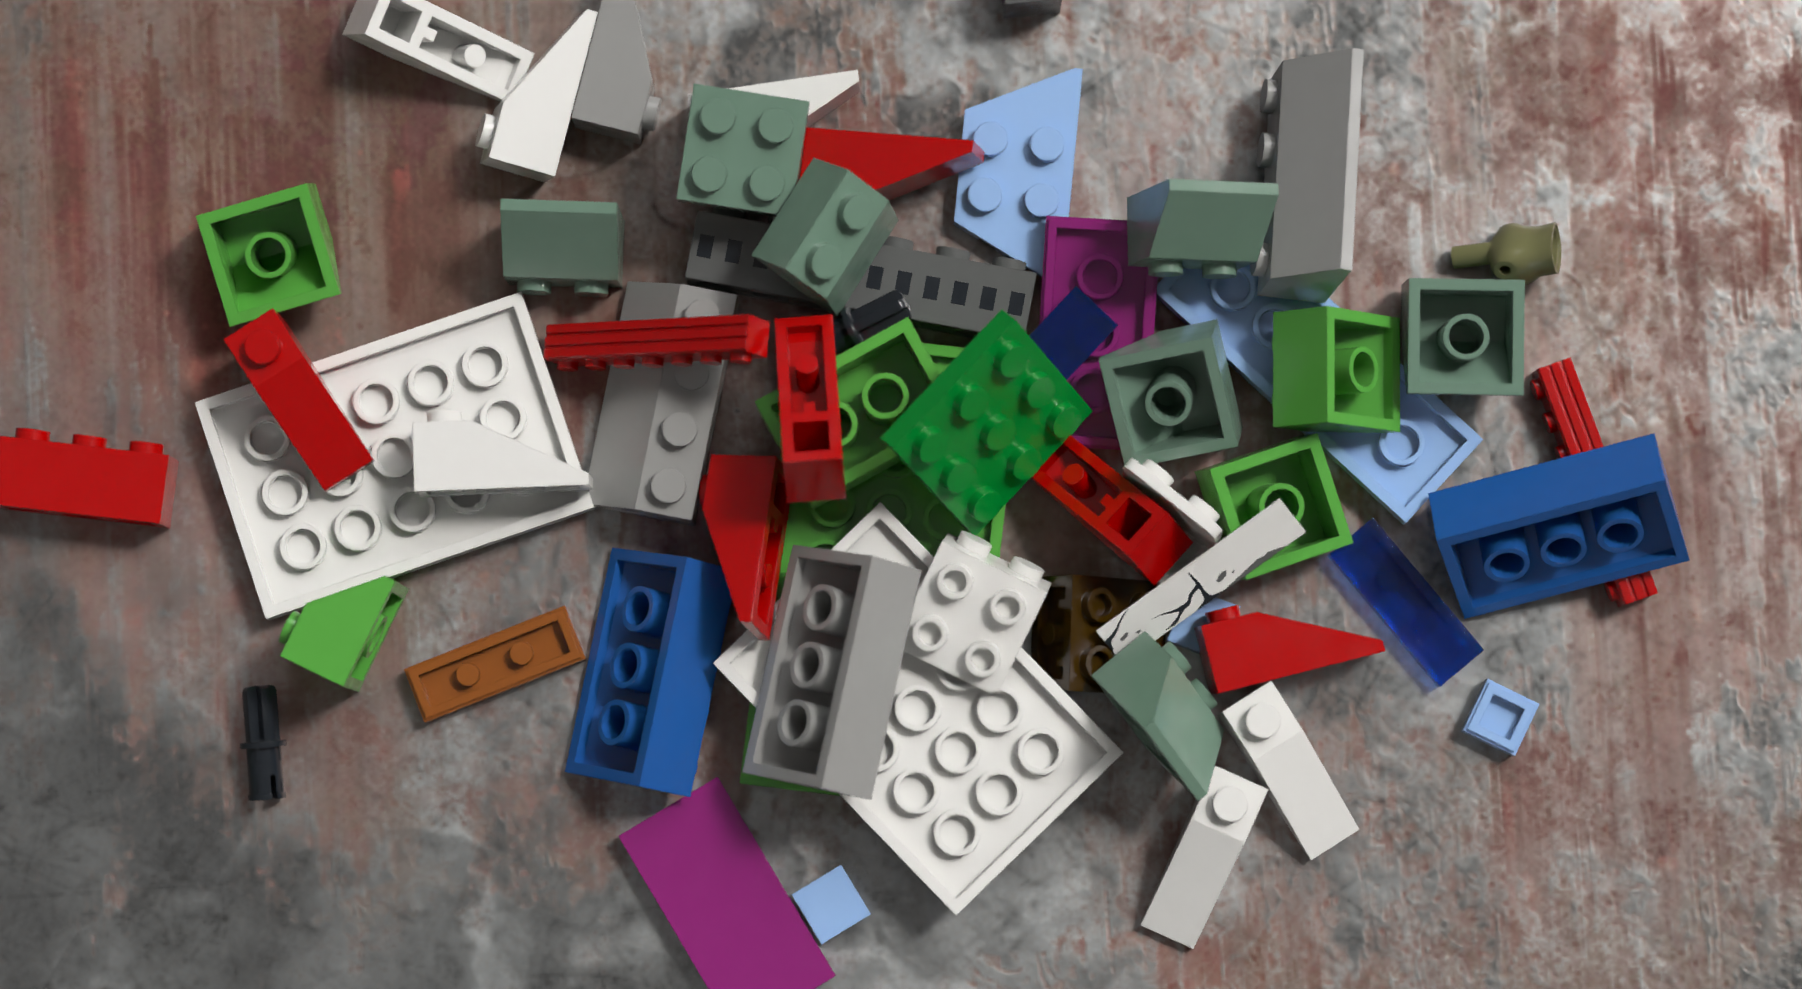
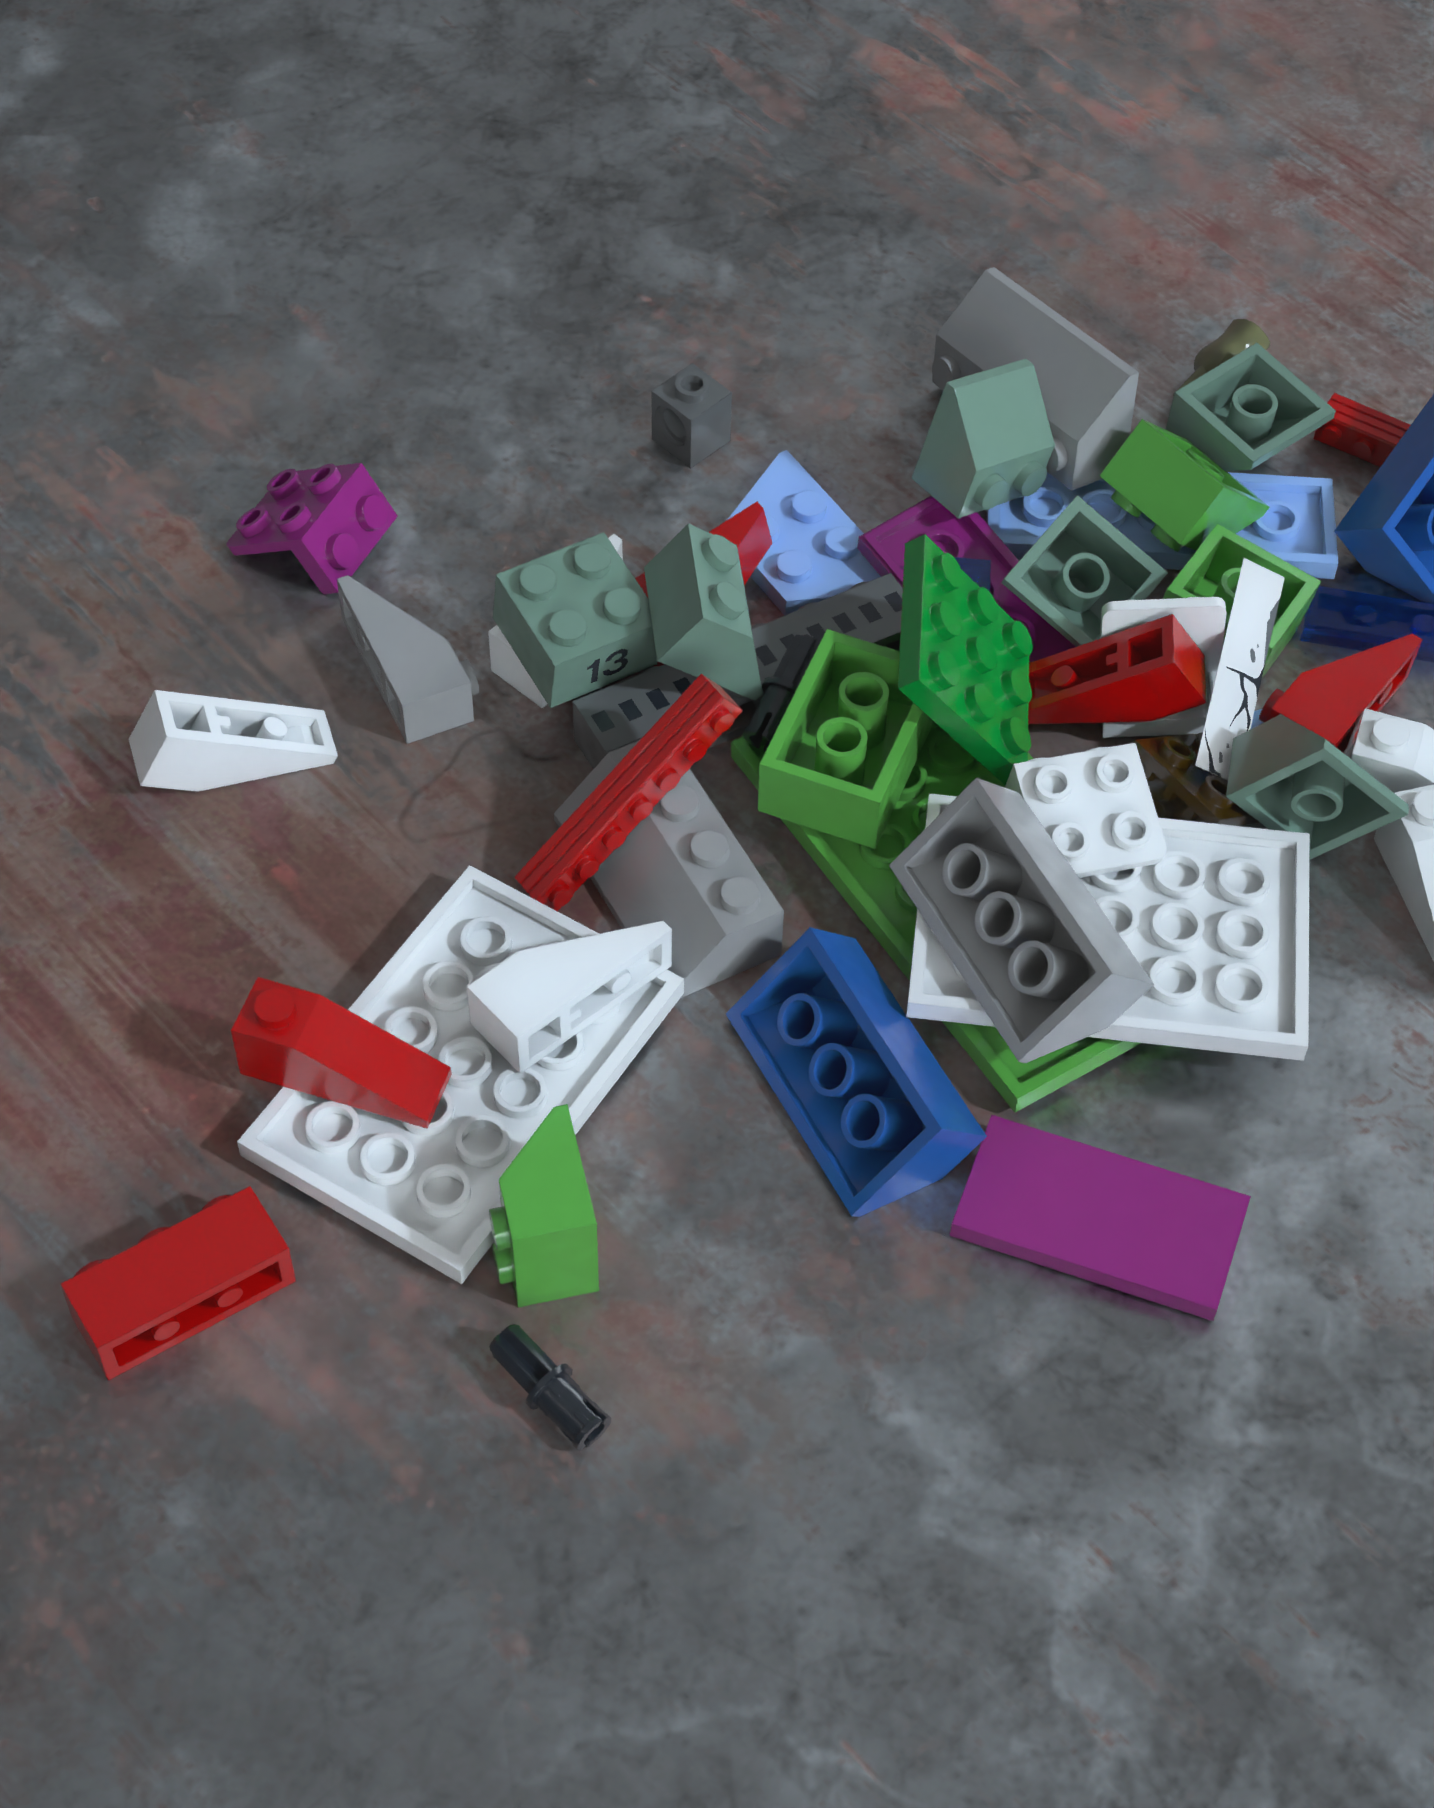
camera: 40 degrees left, 30 degrees down
bright green slope [196,183,342,327] -> none
dark orange tile [404,605,587,723] -> none
white slope [476,9,598,182] -> none
sand green slope [500,199,625,297] -> none
red slope [699,454,790,640] -> none
red slope [774,314,846,503] -> none
light blue tile [792,865,871,944] -> none

